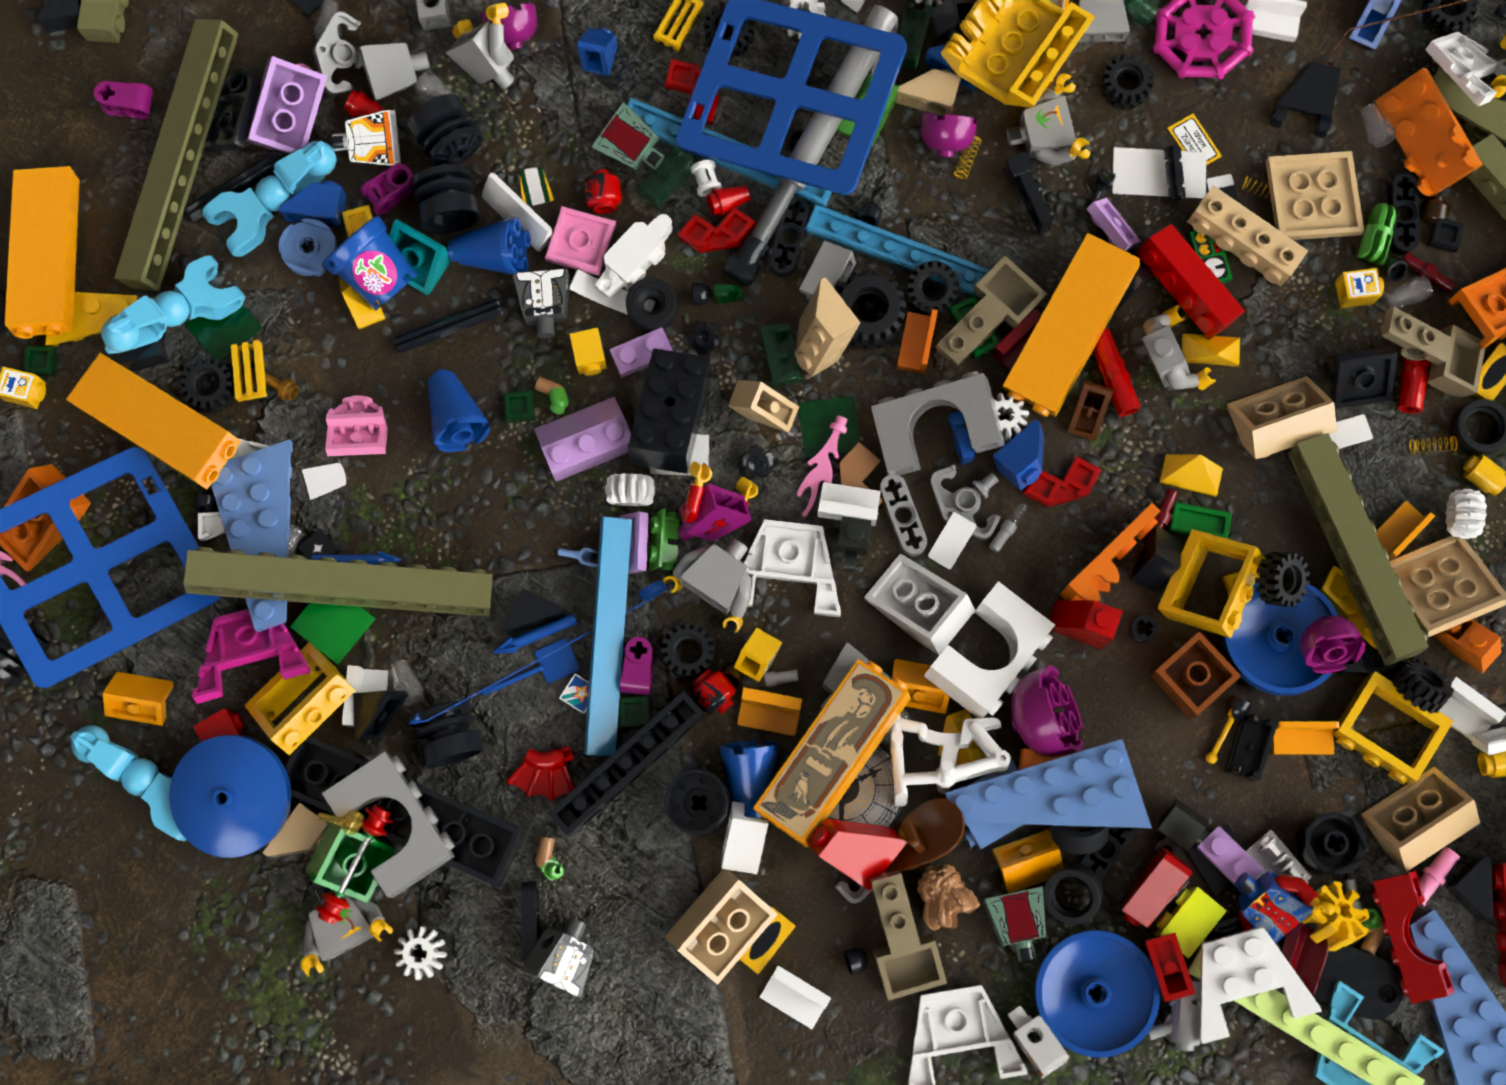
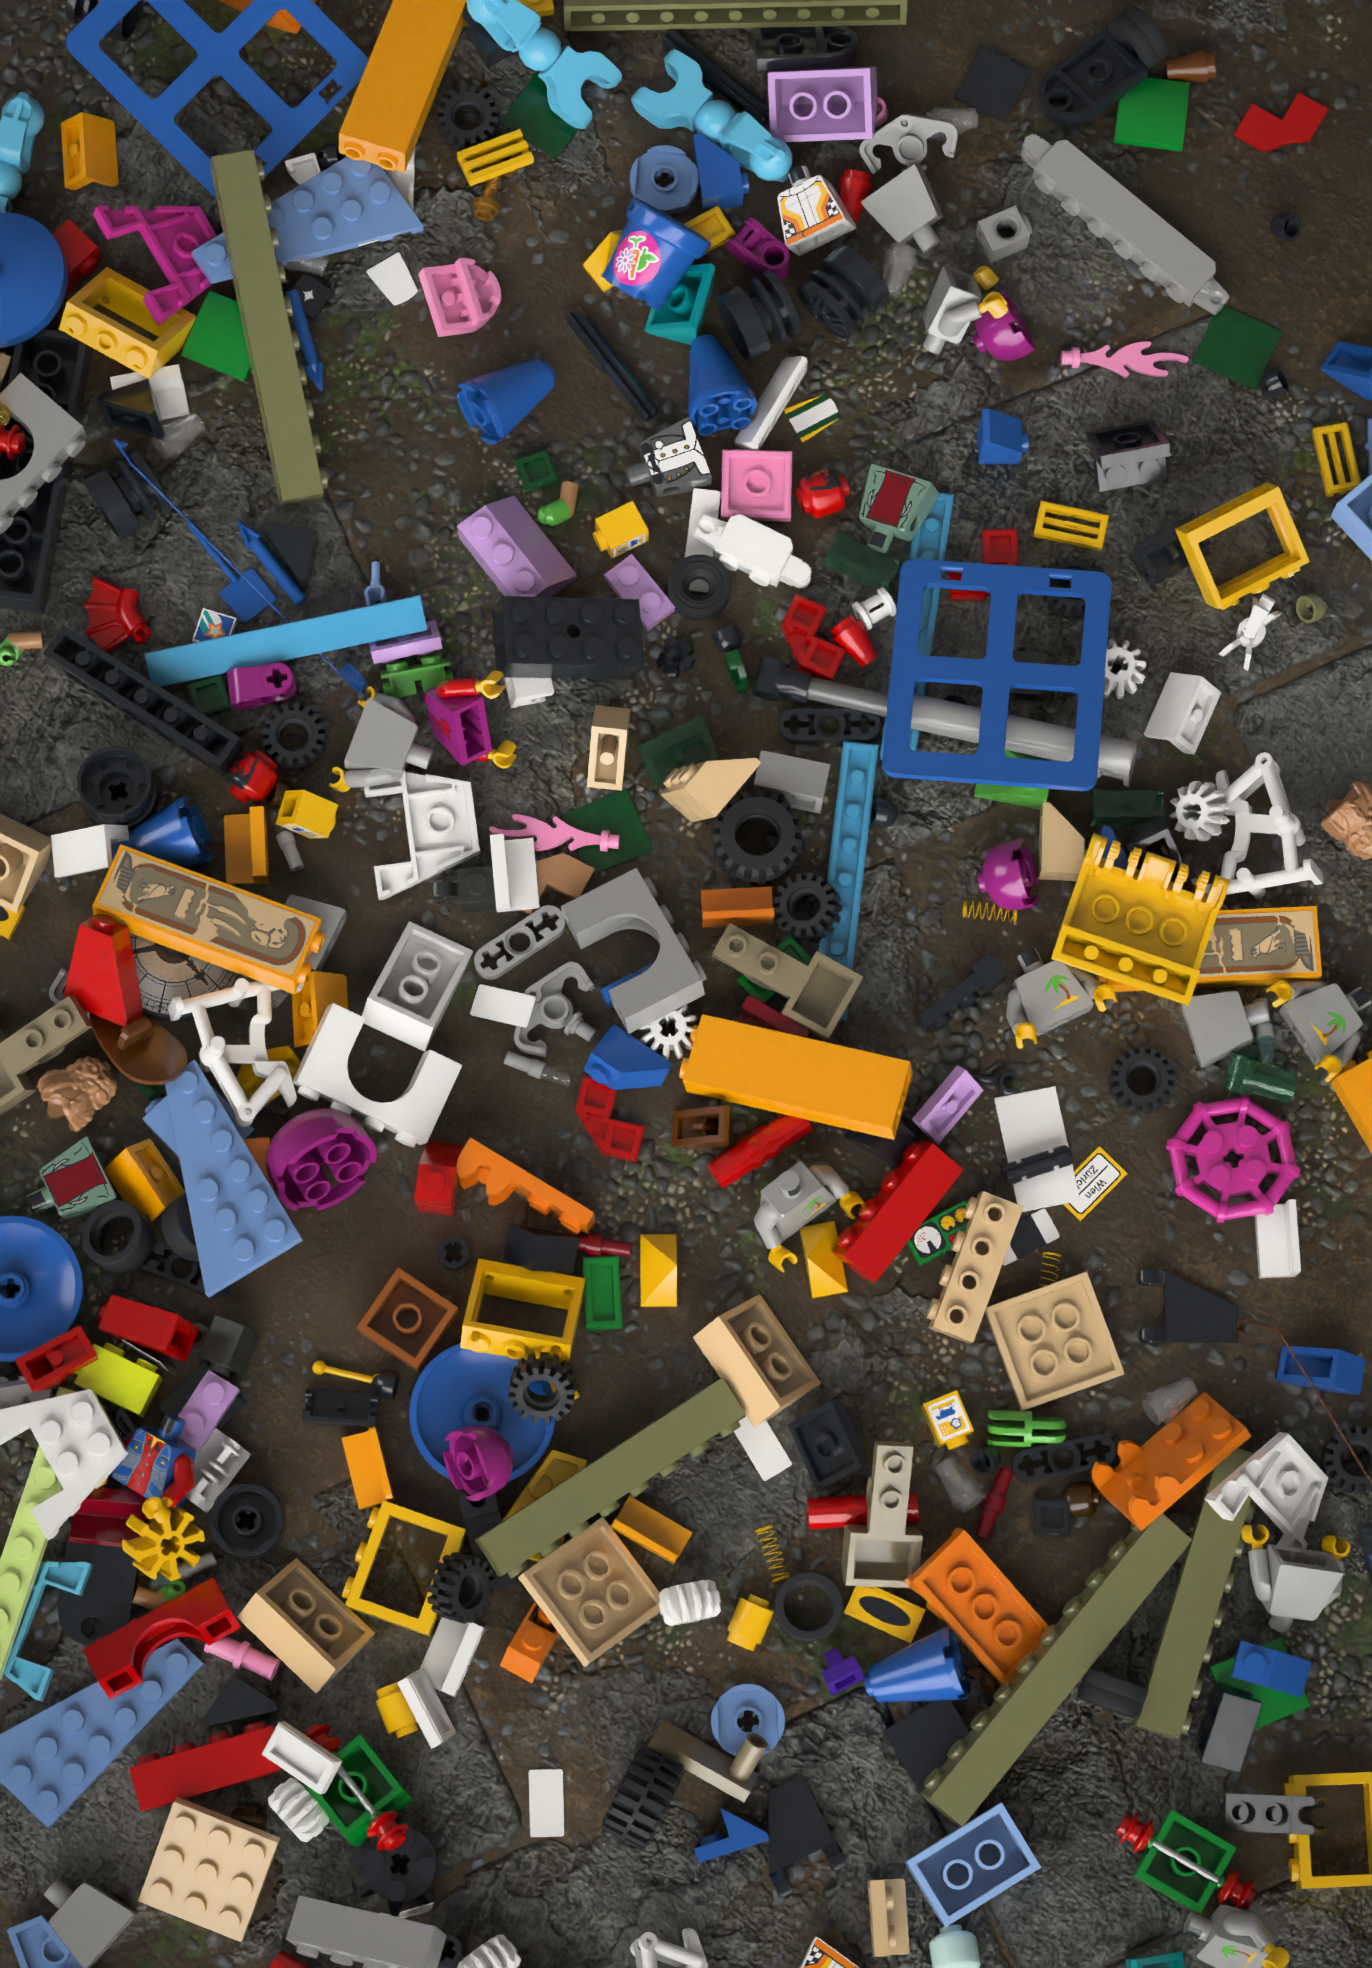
camera: 70 degrees right, 0 degrees up
white gear [605,473,655,507] -> none
black plant [739,444,774,479] -> none

